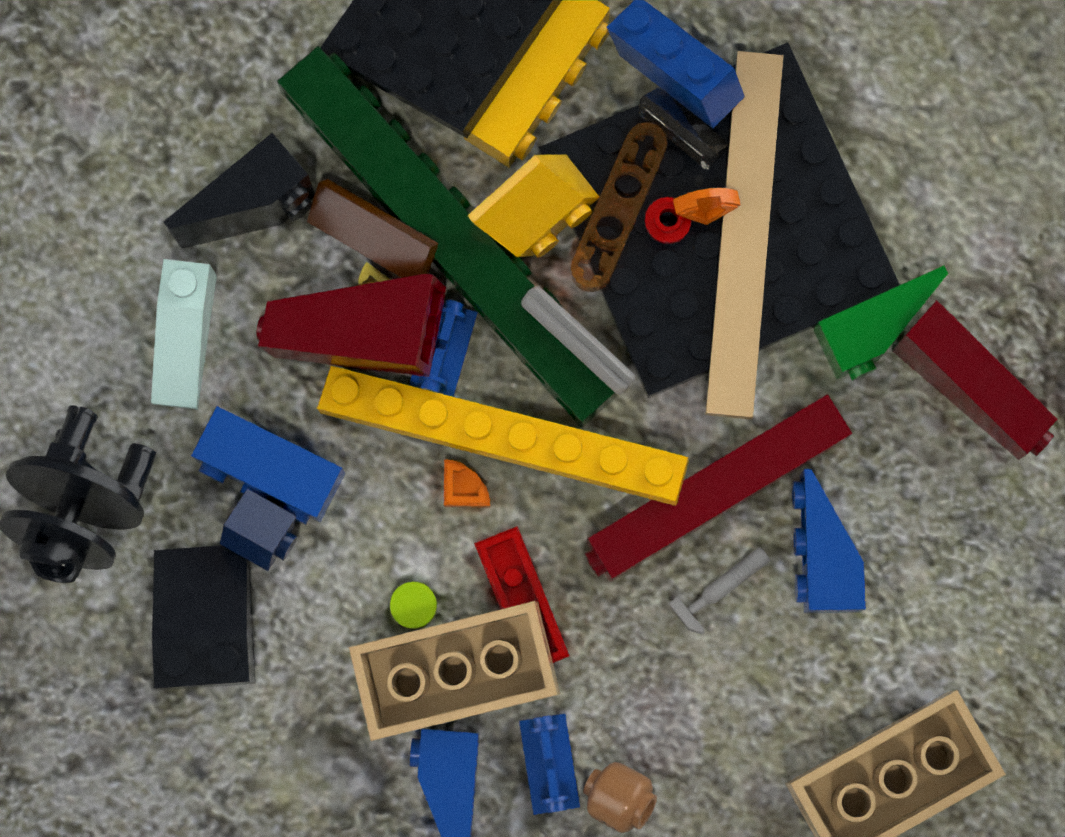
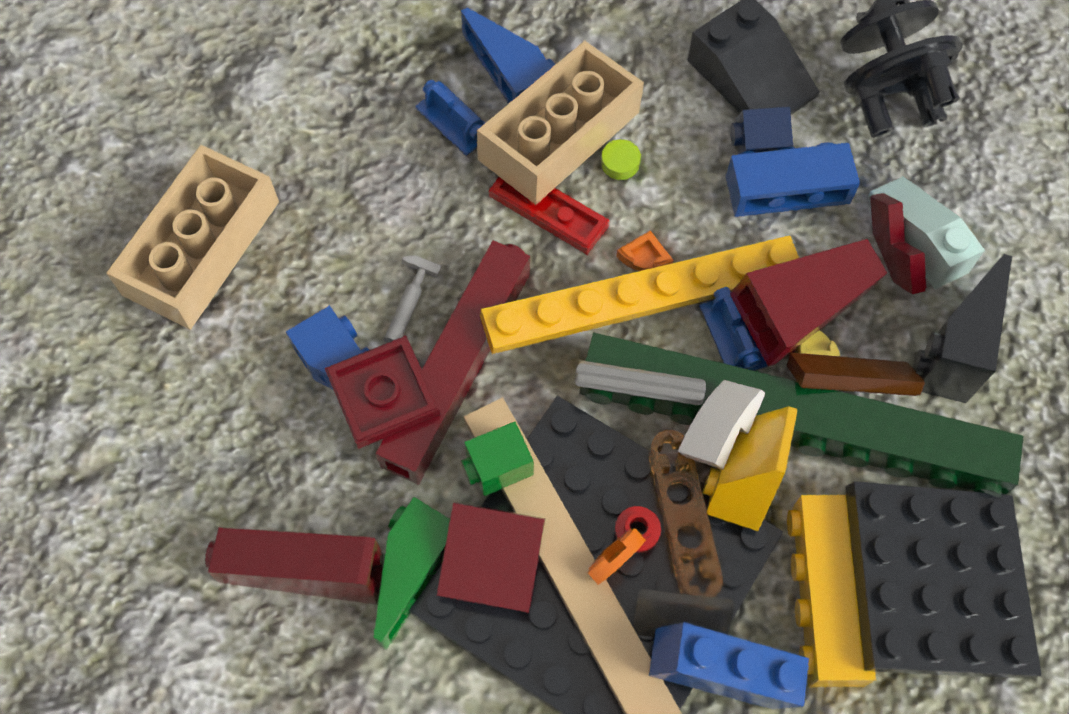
camera: 145 degrees right, 15 degrees down
medium nougat head [583,762,657,833] -> none
none -> dark red tile [325,335,441,449]
none -> dark red tile [437,502,546,613]
none -> green brick [460,421,534,496]
none -> white slope [678,380,765,469]
none -> dark red tile [870,193,927,295]

